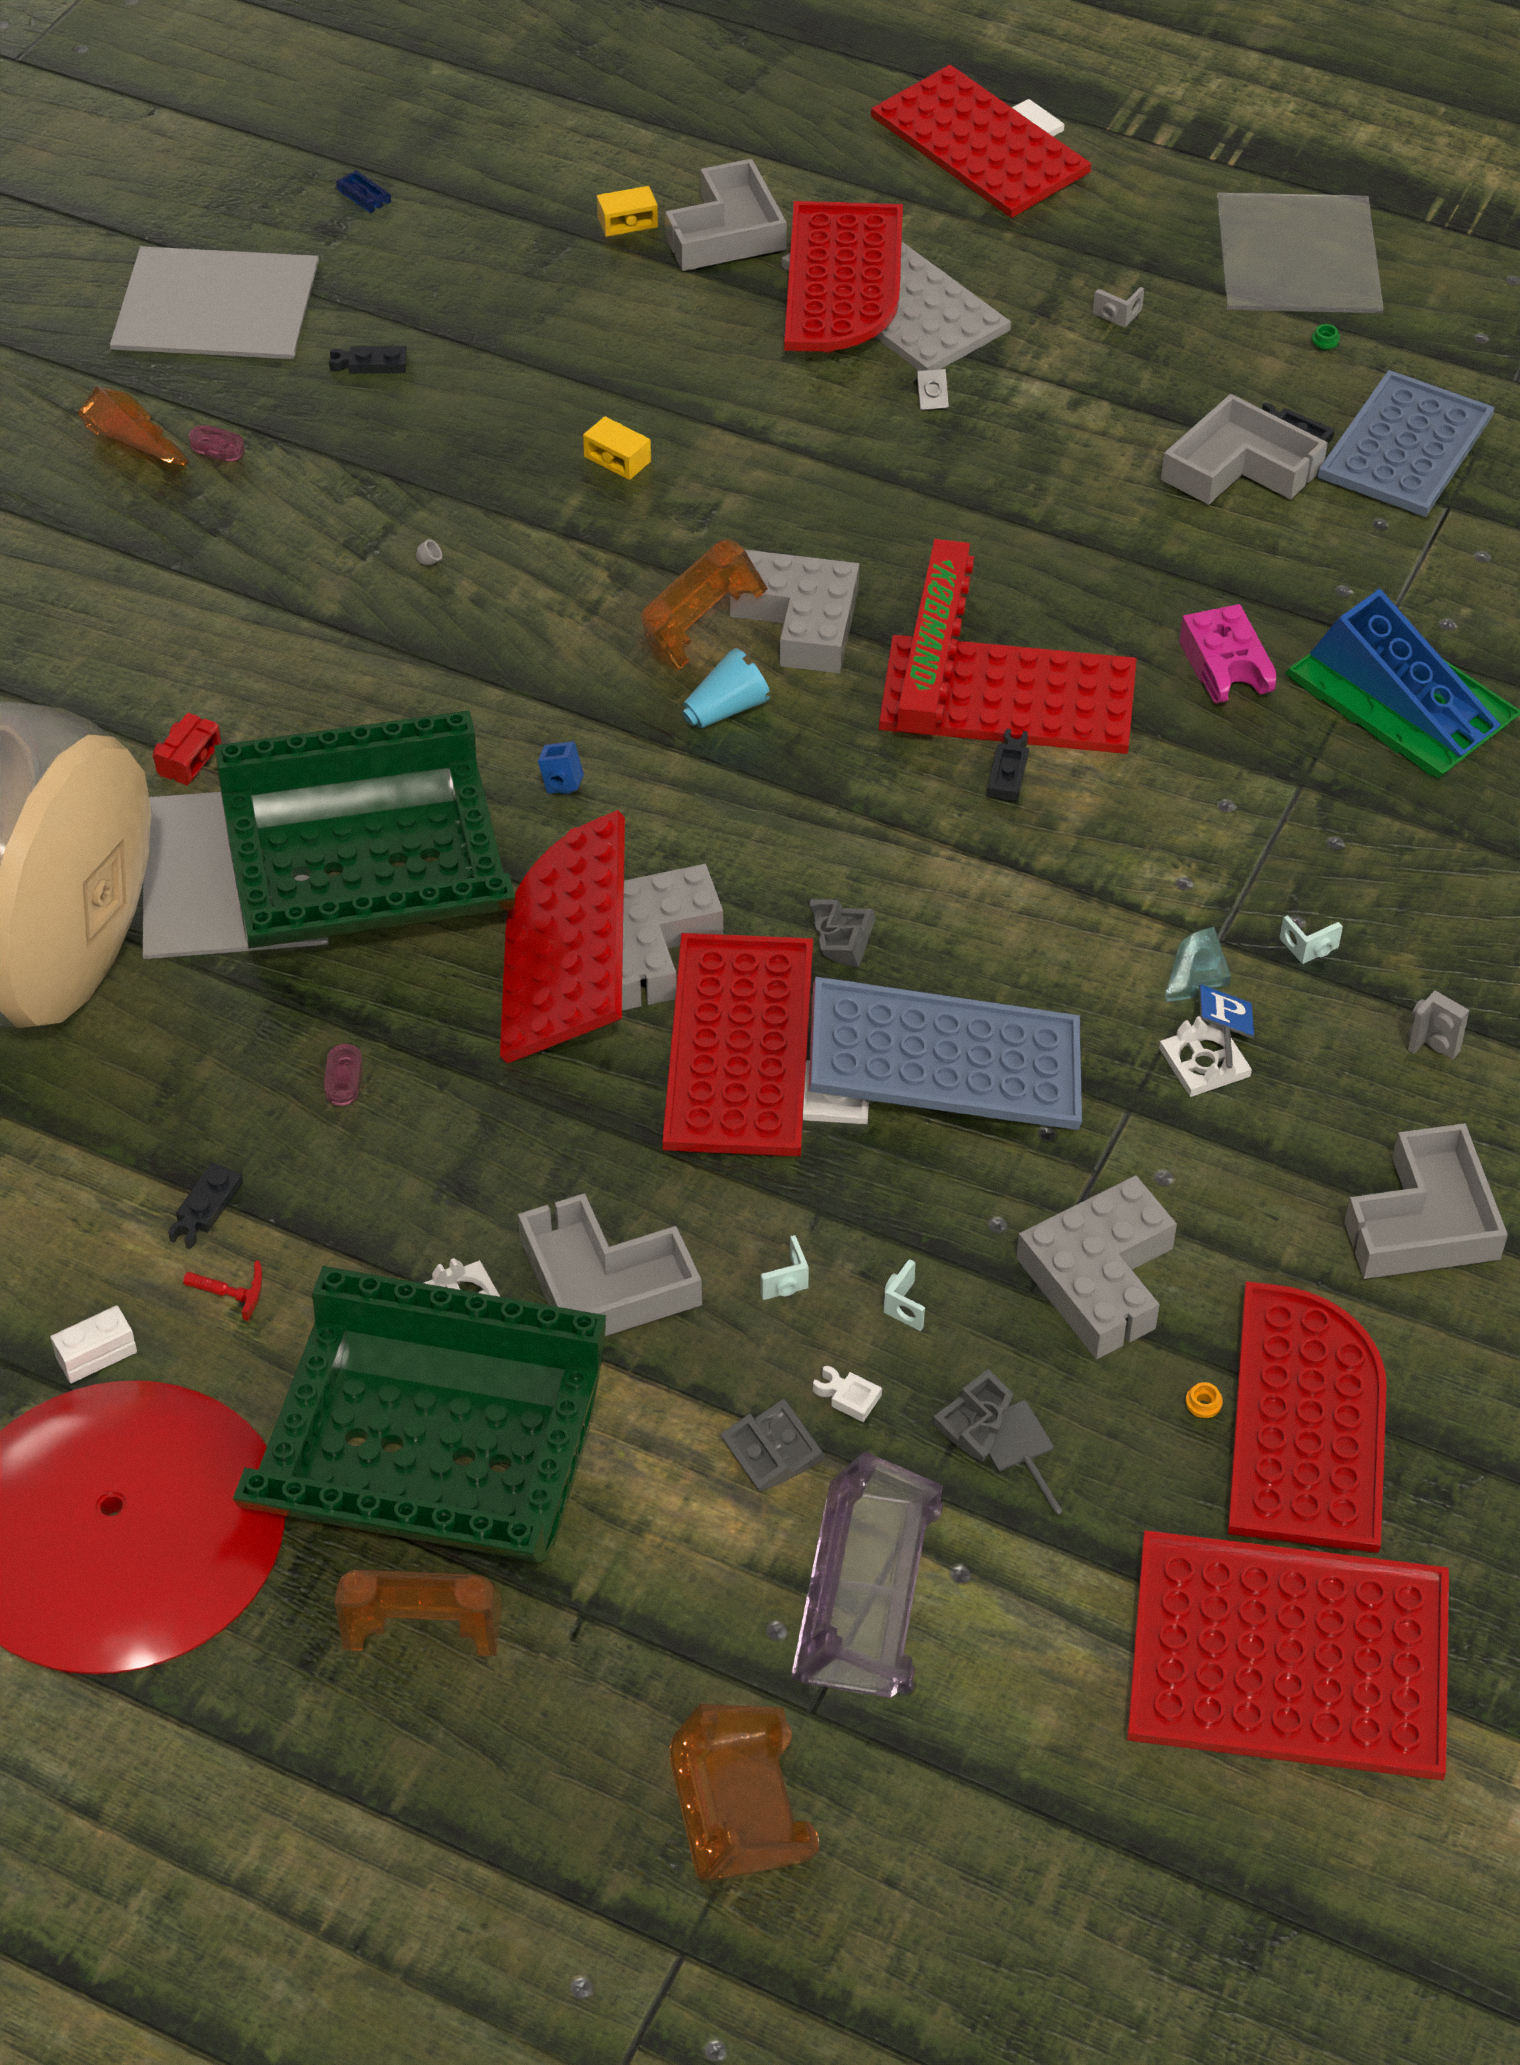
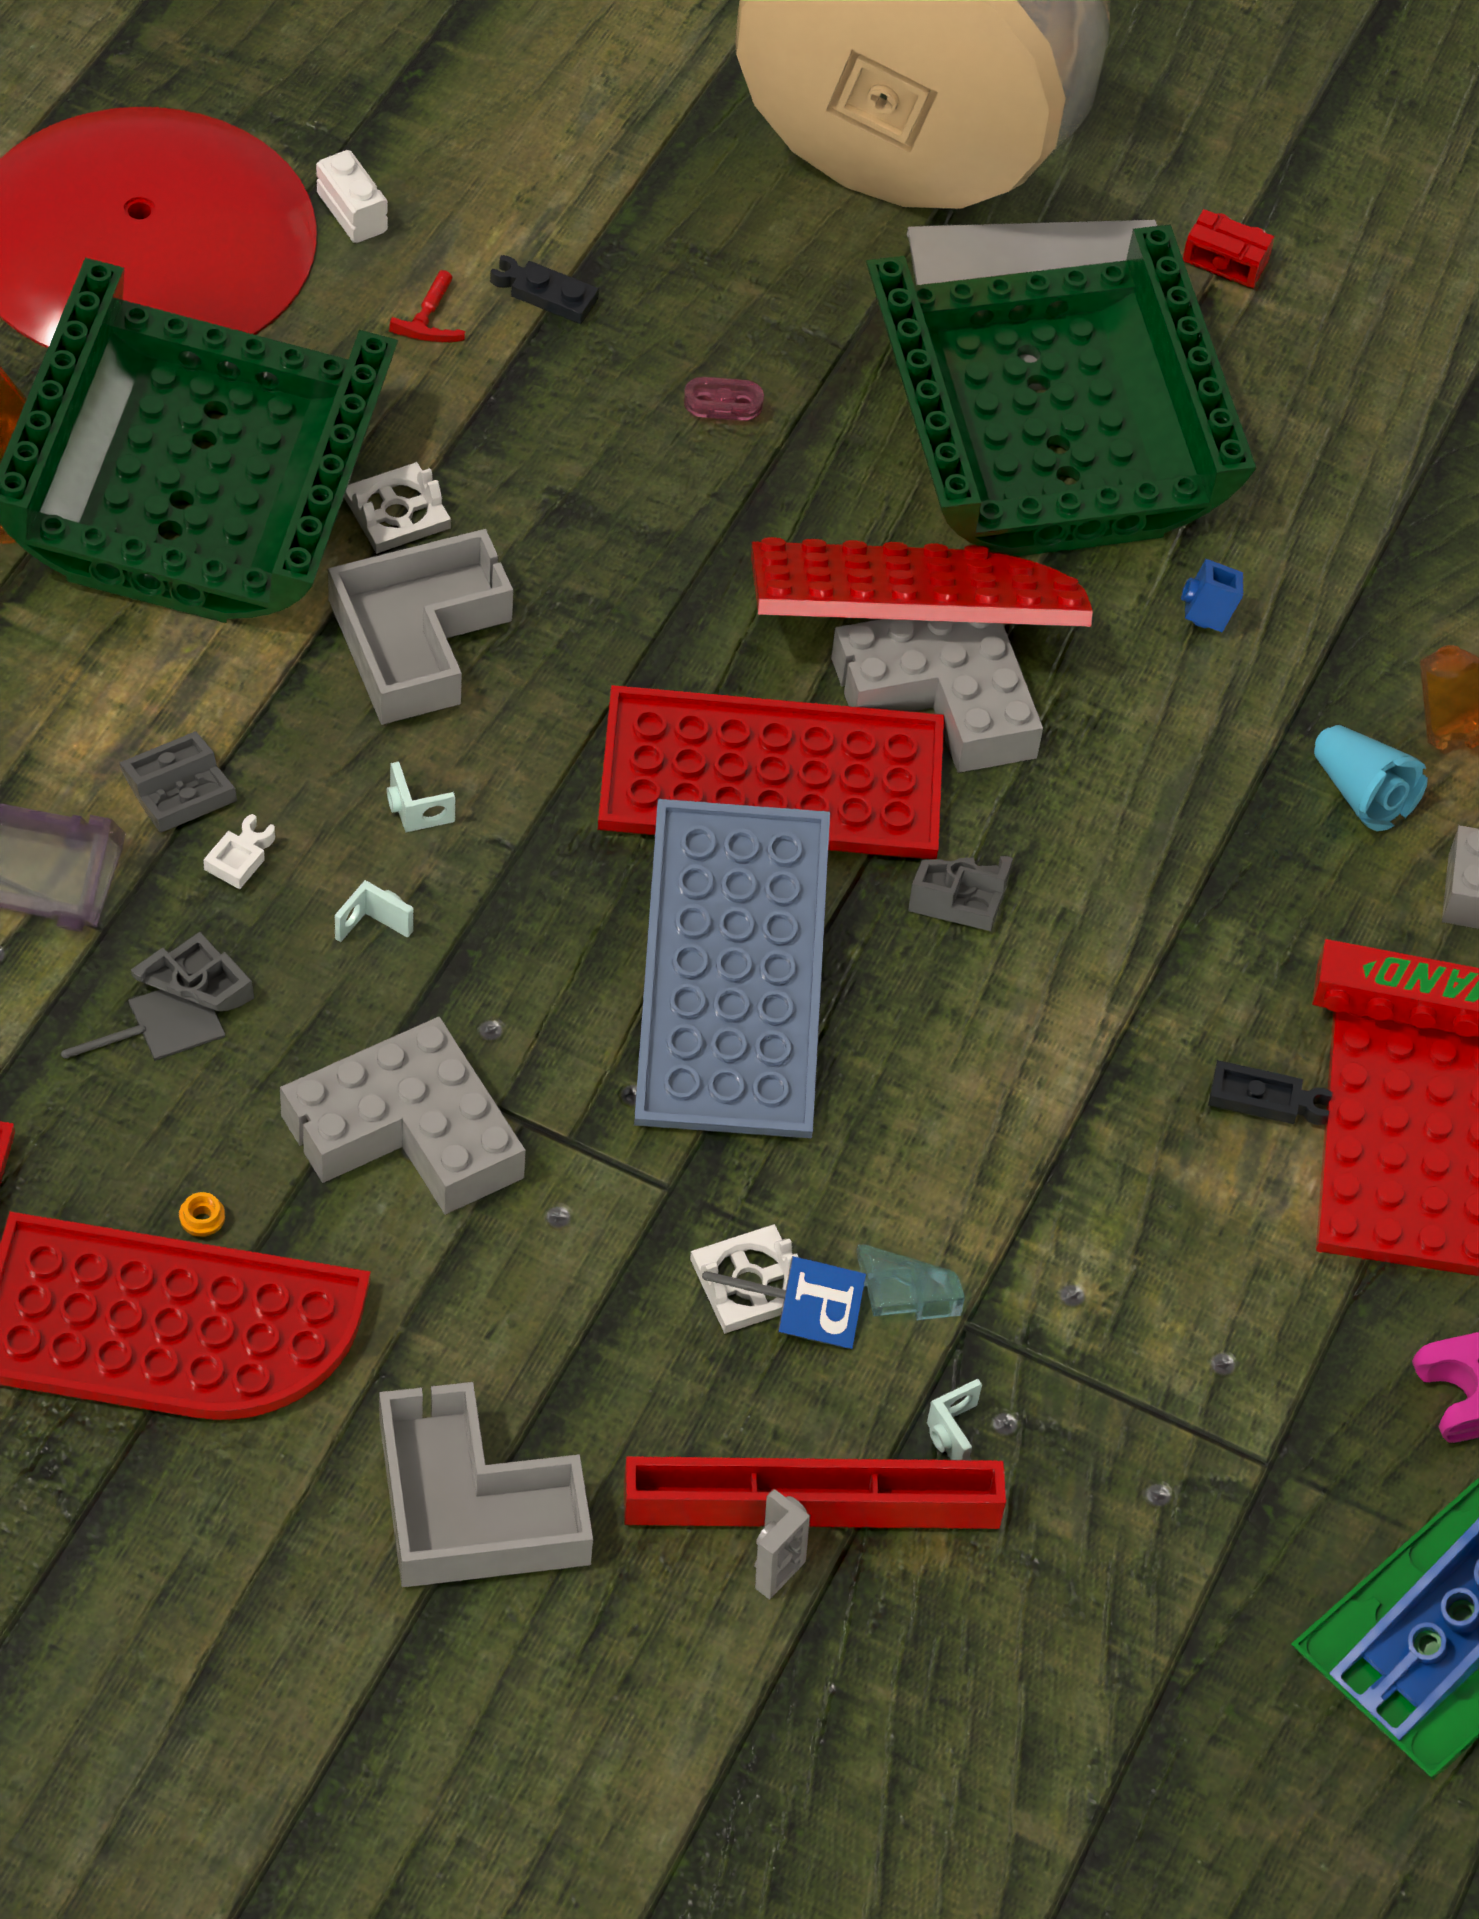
camera: 85 degrees right, 5 degrees up
none -> red brick [624,1456,1006,1529]

